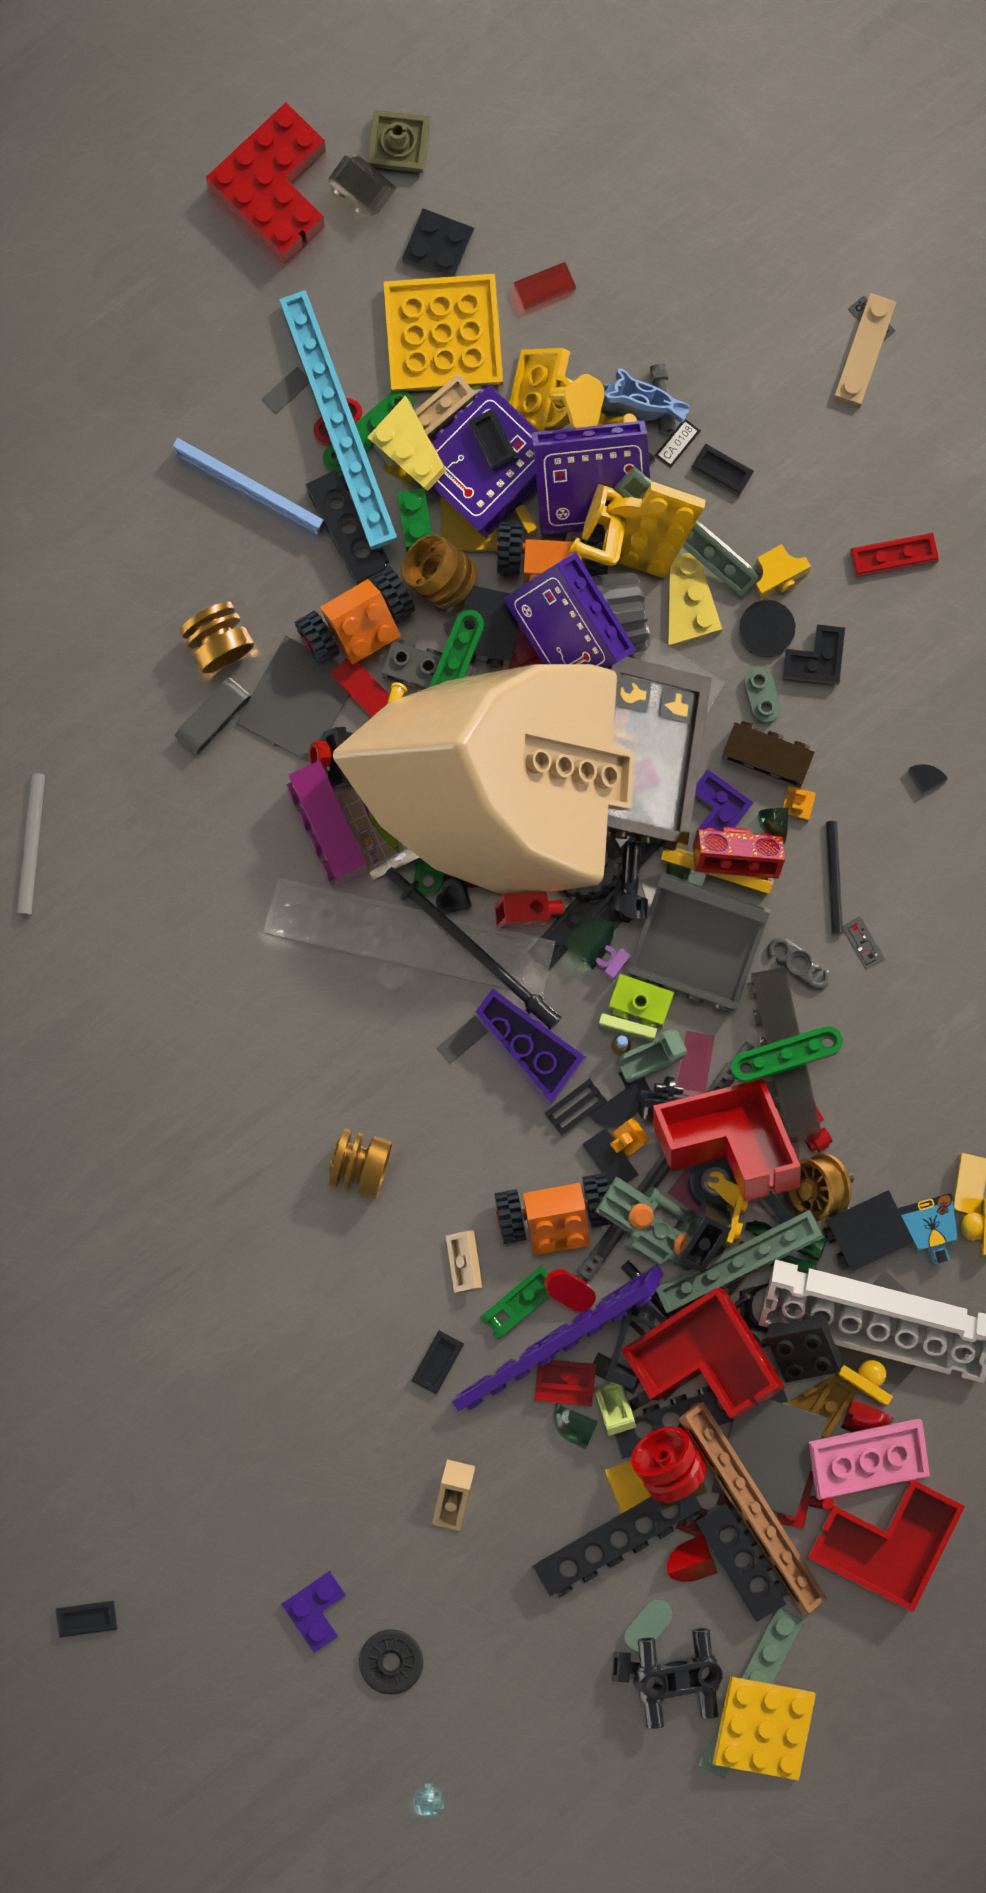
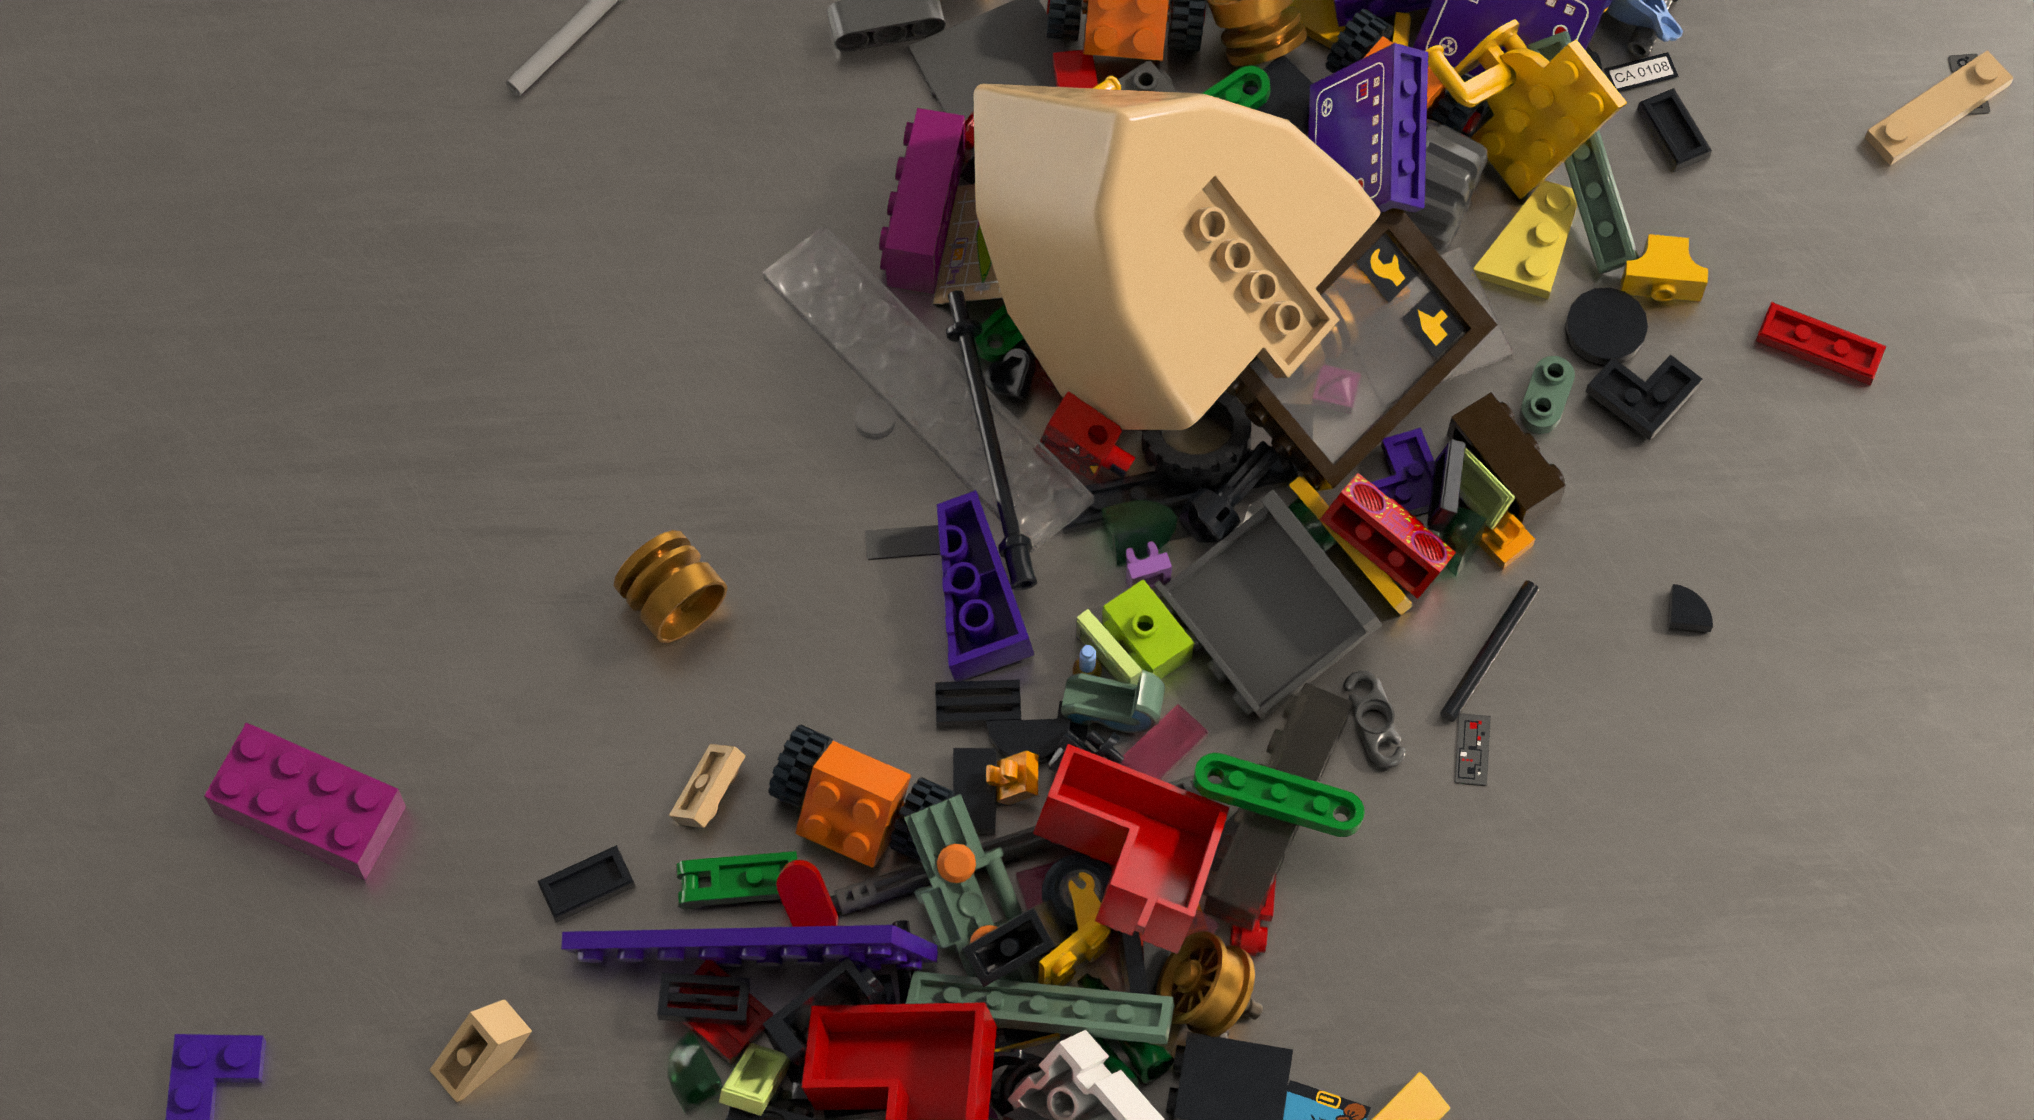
camera: 35 degrees right, 15 degrees down
none -> magenta brick [204,722,406,881]
none -> black tile [657,972,751,1026]
none -> black tile [1427,439,1465,533]
none -> yellowish green tile [1459,447,1515,530]

